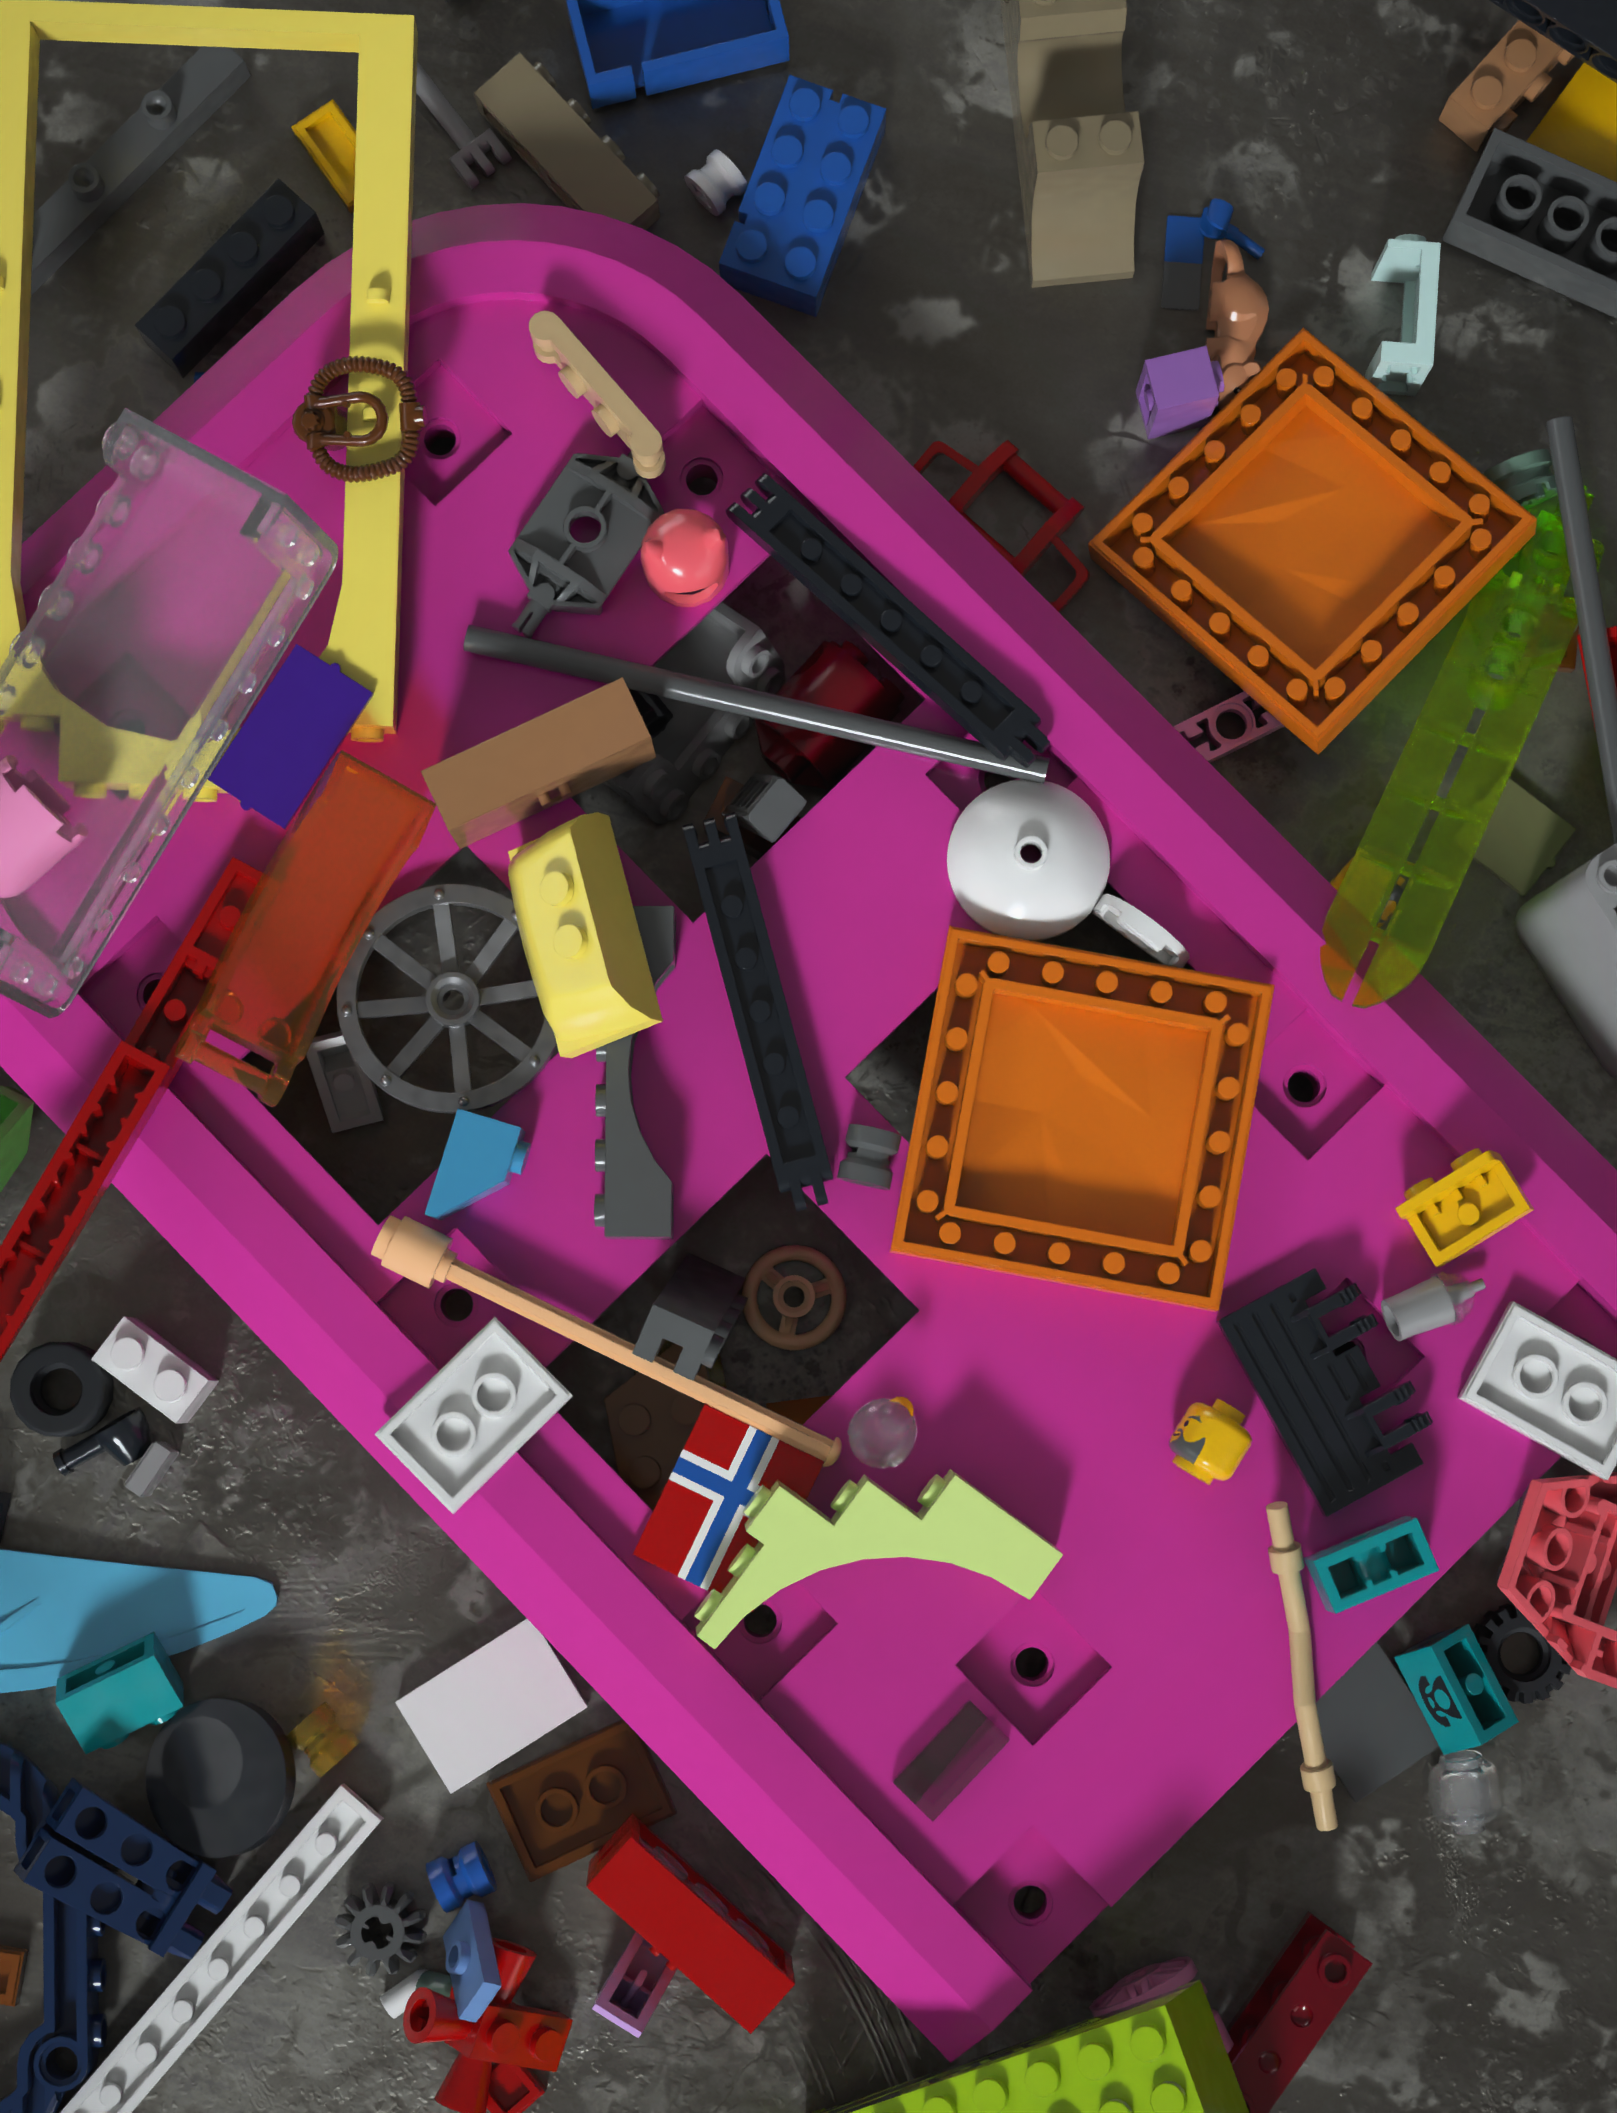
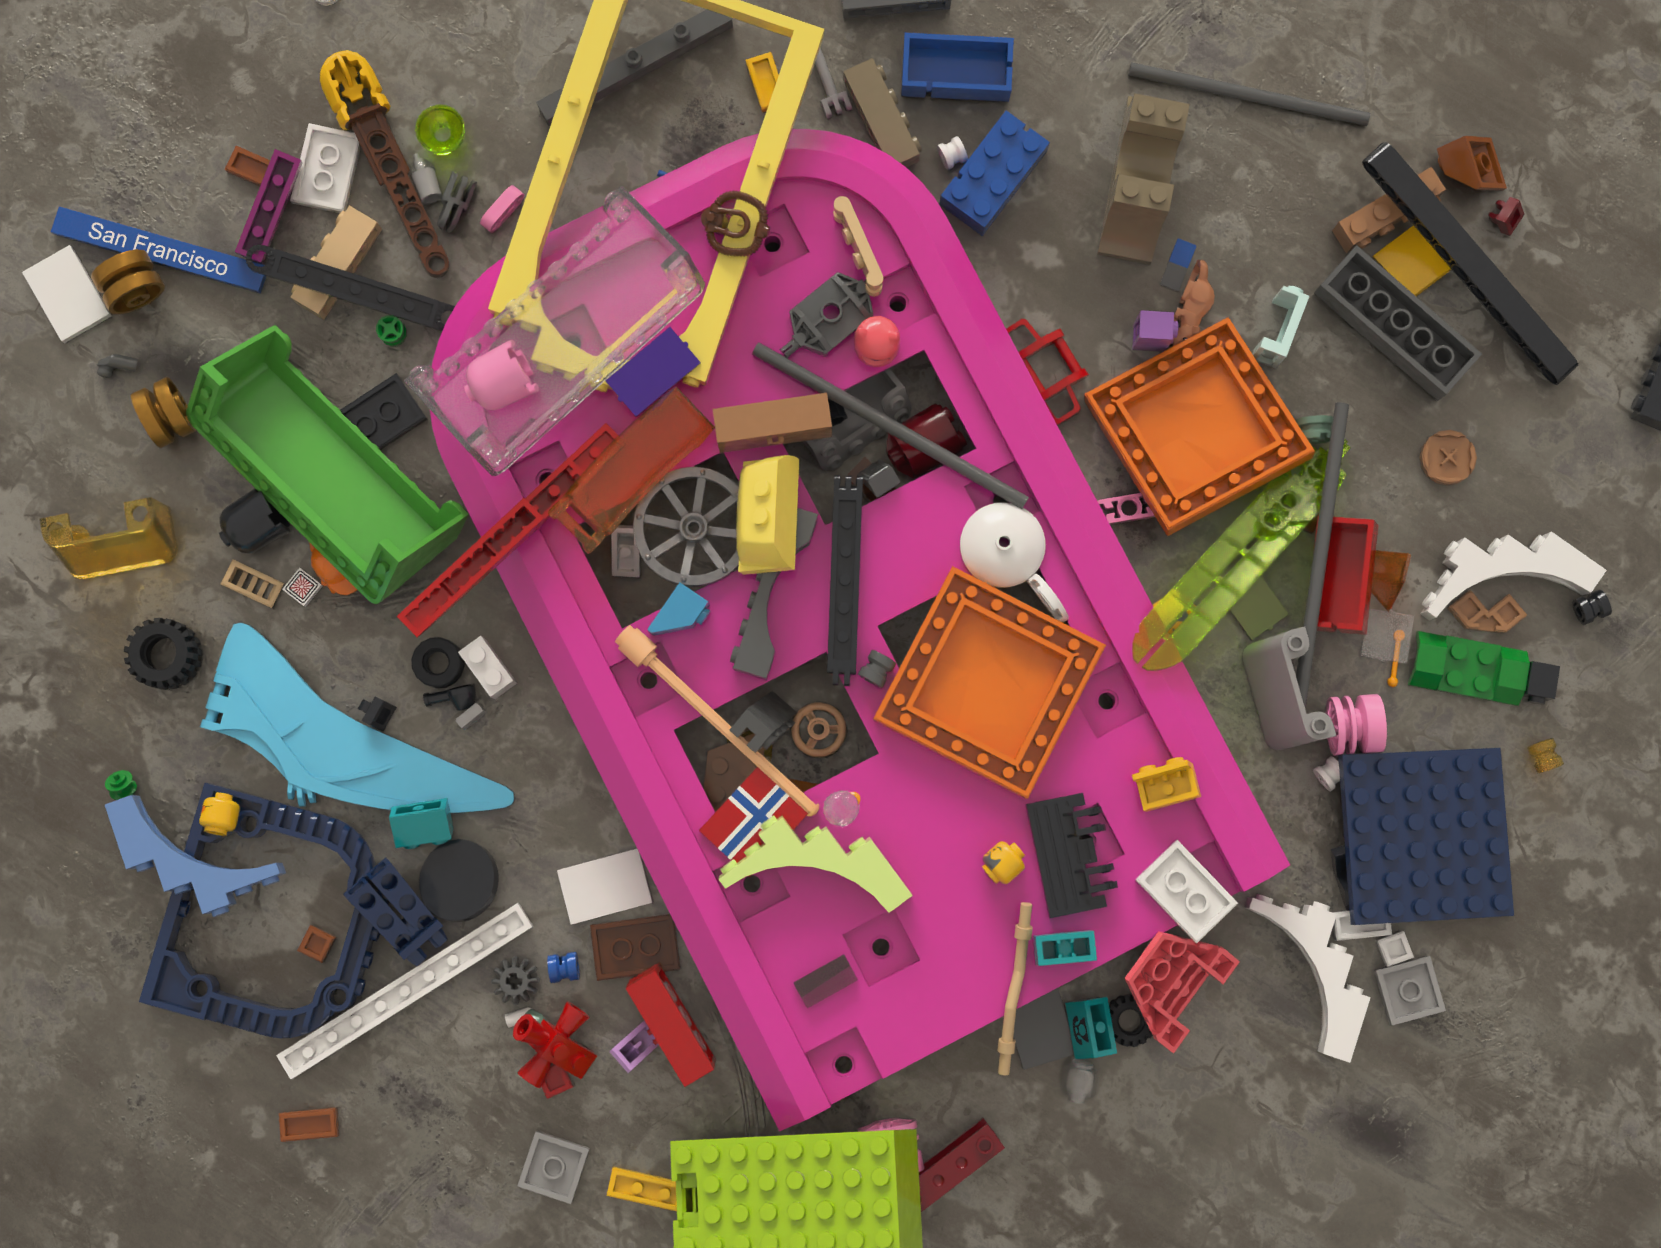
camera: 15 degrees right, 0 degrees up
black brick [135,178,325,378] -> none
clear yellow wheel [287,1702,361,1778] -> none
white tile [375,1317,573,1514] -> none
medium blue plate [443,1899,502,2023] -> none
black hinge [726,473,1050,768] -> none
blue hand [1200,198,1265,260] -> none
light grey piece [1381,1271,1486,1341] -> none

